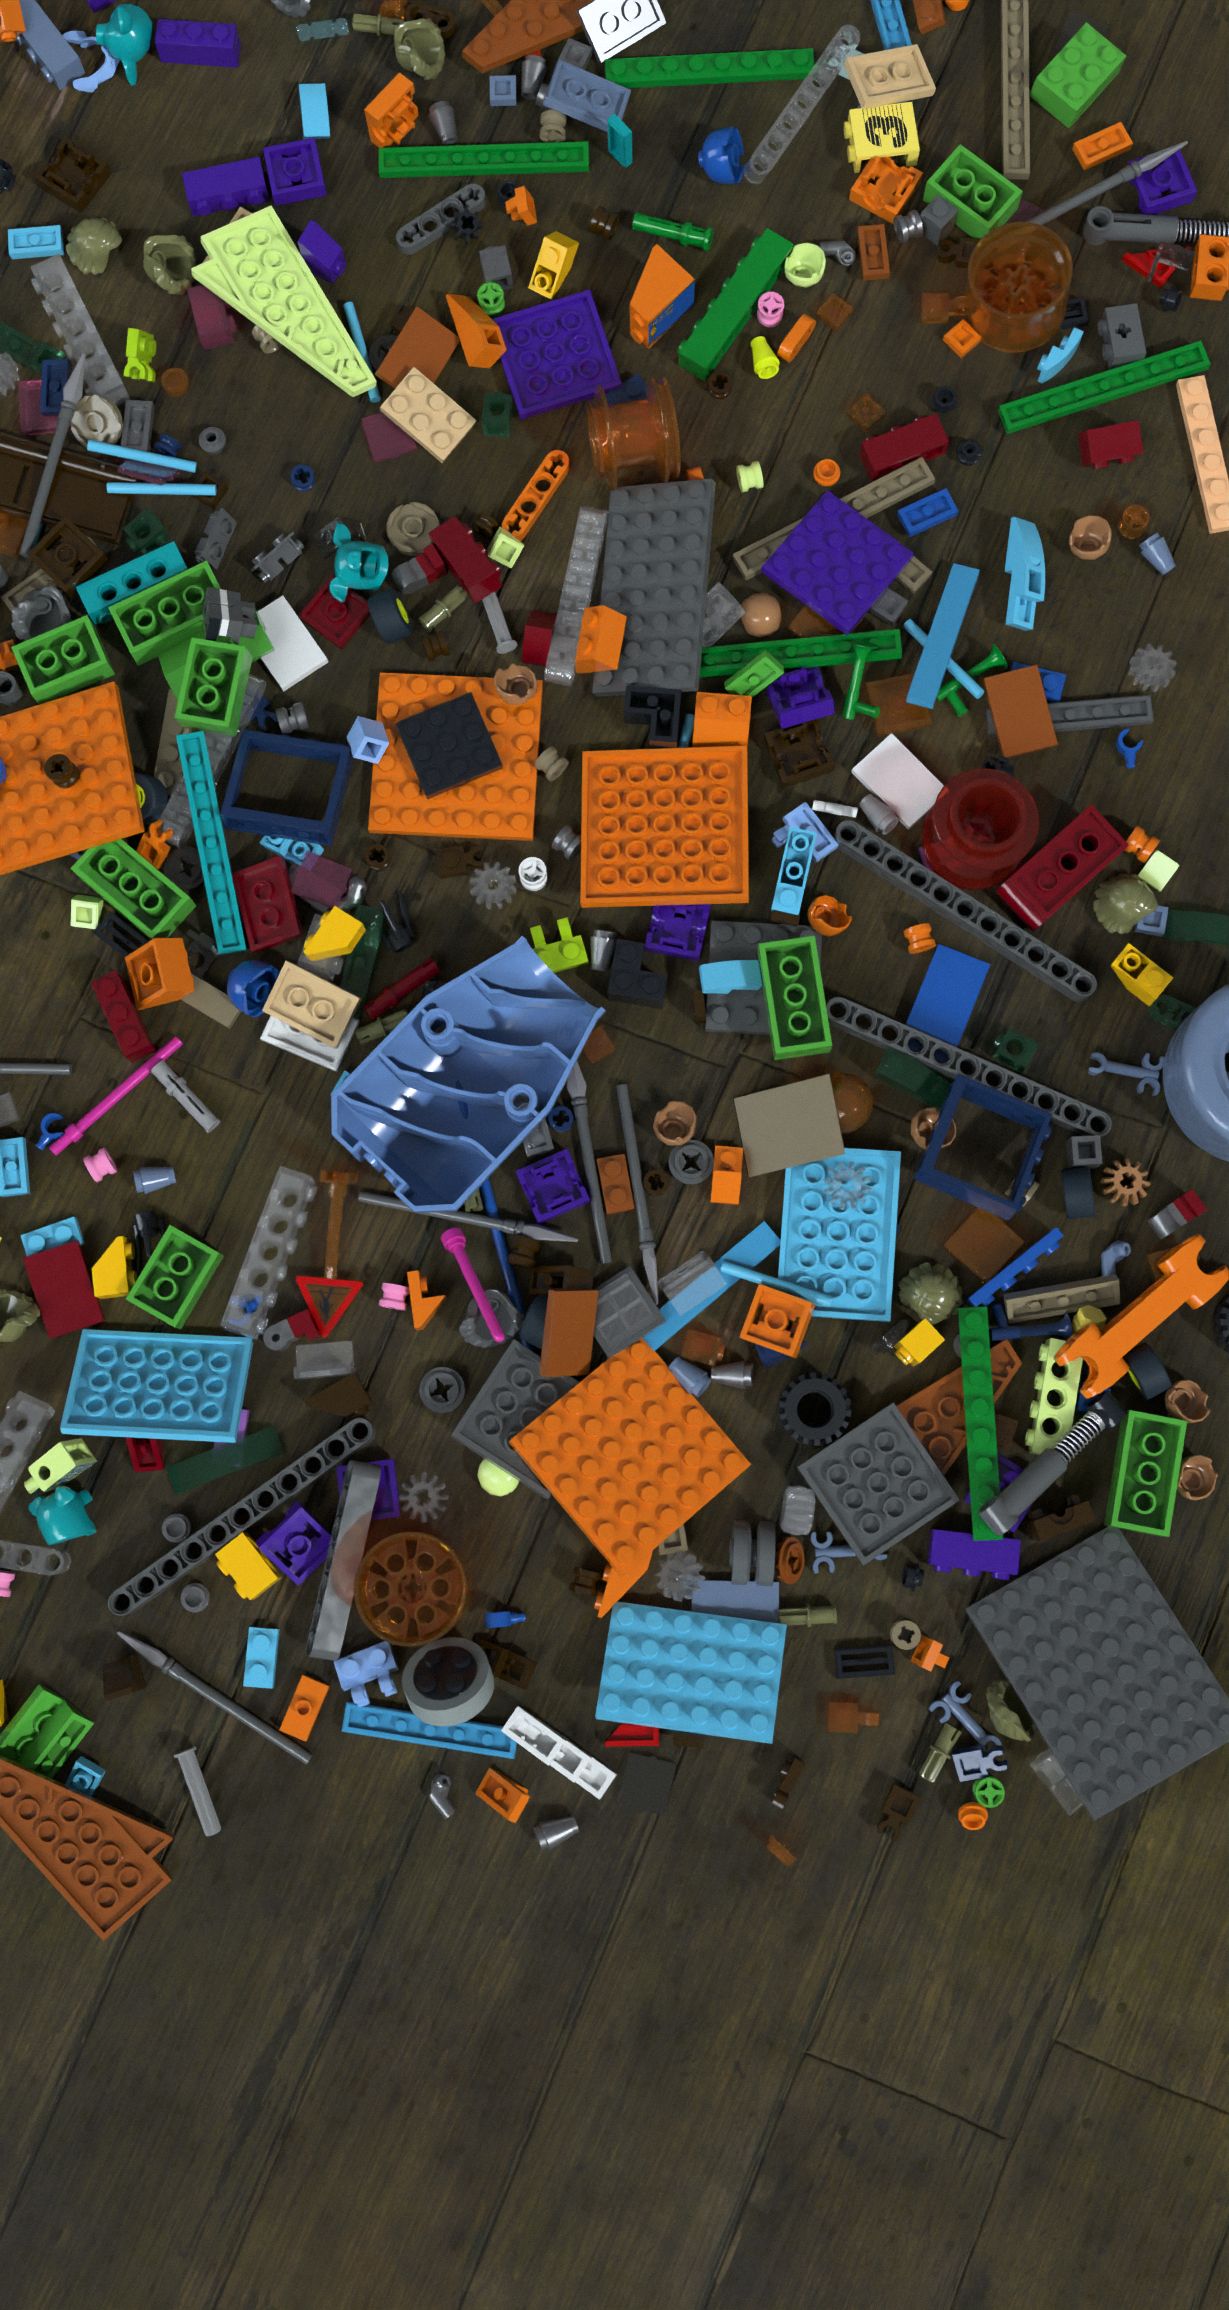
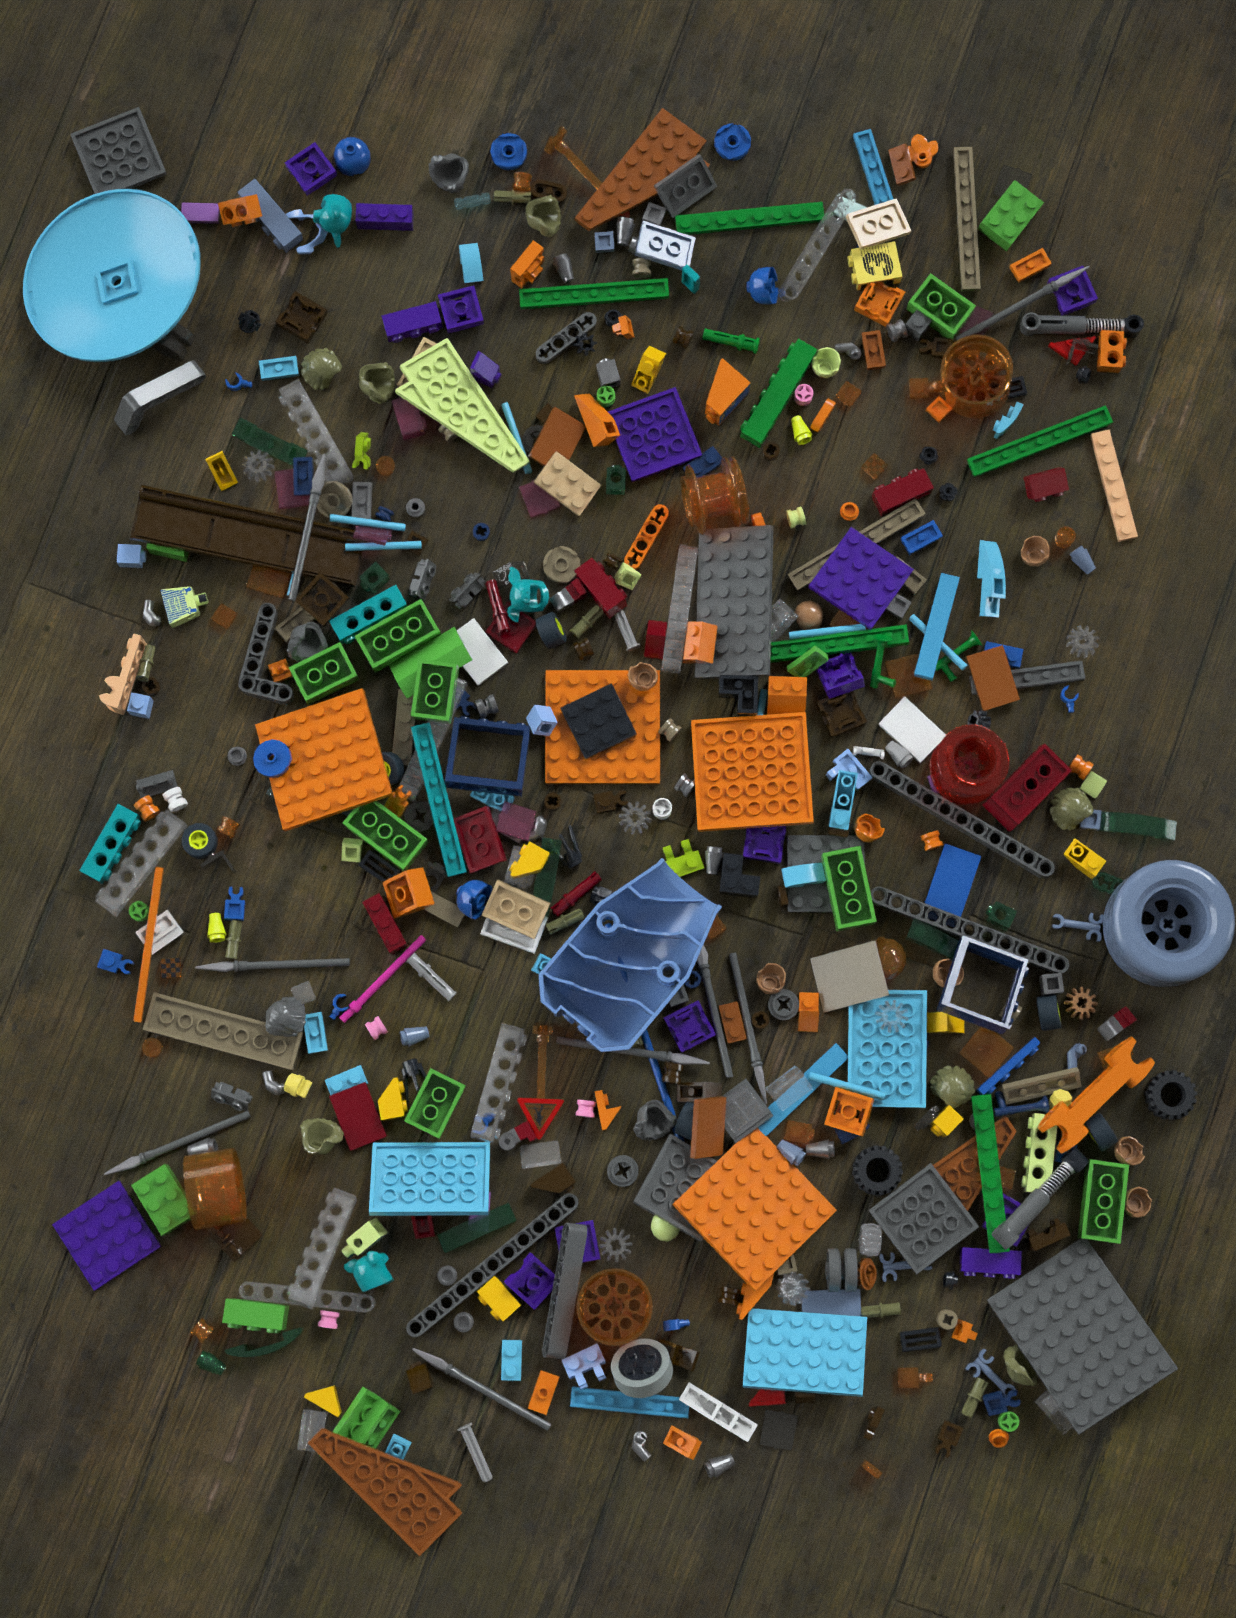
camera: 10 degrees left, 0 degrees up
dark brown wheel [44,754,79,789] -> none
dark grey hips [203,587,257,645] -> none
dark pink piece [441,1228,505,1342] -> none
dark grey brick [1097,303,1146,370] -> none
none -> dark red pin [485,580,511,635]
none -> medium azure bar [789,624,866,639]
none -> yellow slope [927,1012,964,1033]

